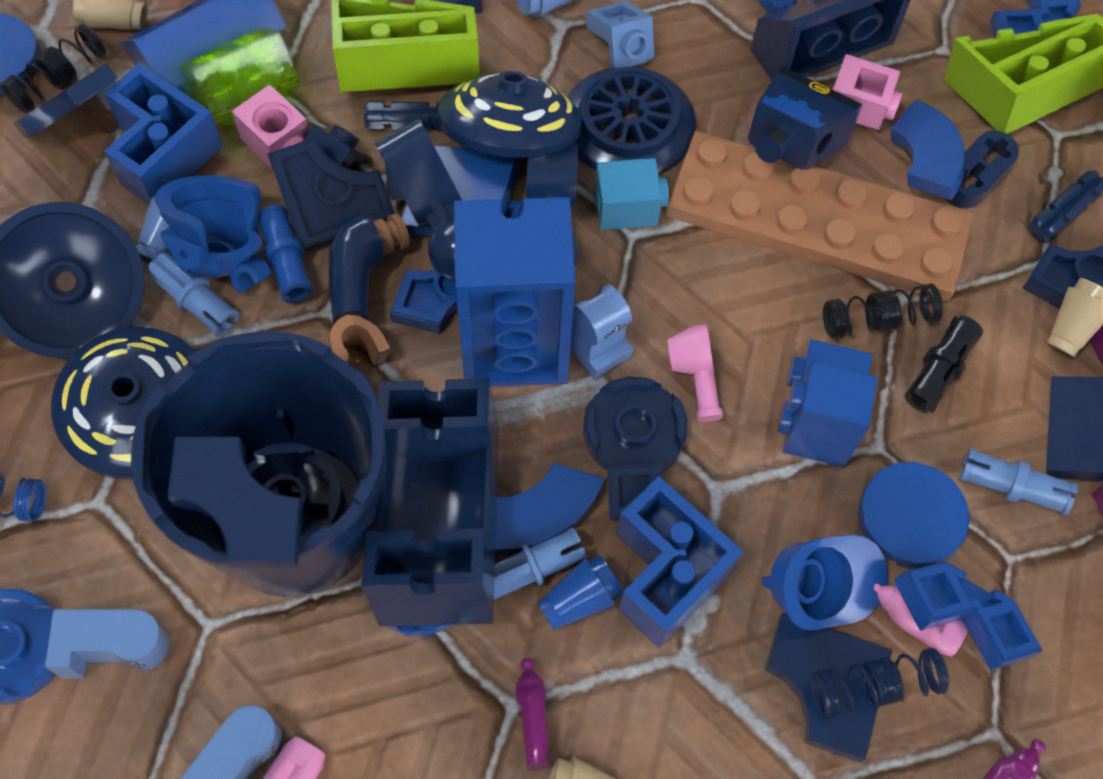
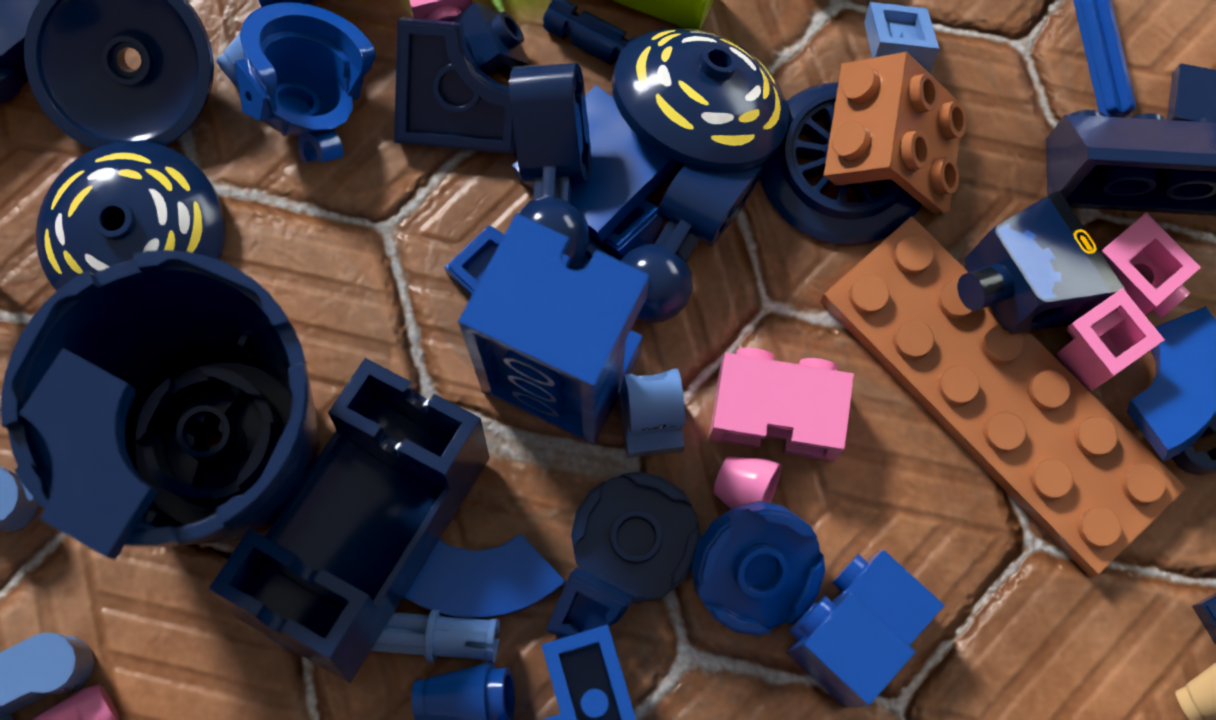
camera: 30 degrees right, 10 degrees up
medium blue axle [148,253,240,337] -> none
blue pin [257,205,313,303] -> none
piece [327,214,409,366] -> none
dark azure brick [595,158,669,230] -> none
black piece [823,283,943,340] -> none
black pin [905,315,983,413] -> none
none -> blue tile [692,501,825,636]
none -> bright pink brick [709,348,854,461]
none -> nougat bracket [823,51,966,214]
none -> bright pink brick [1056,288,1165,392]

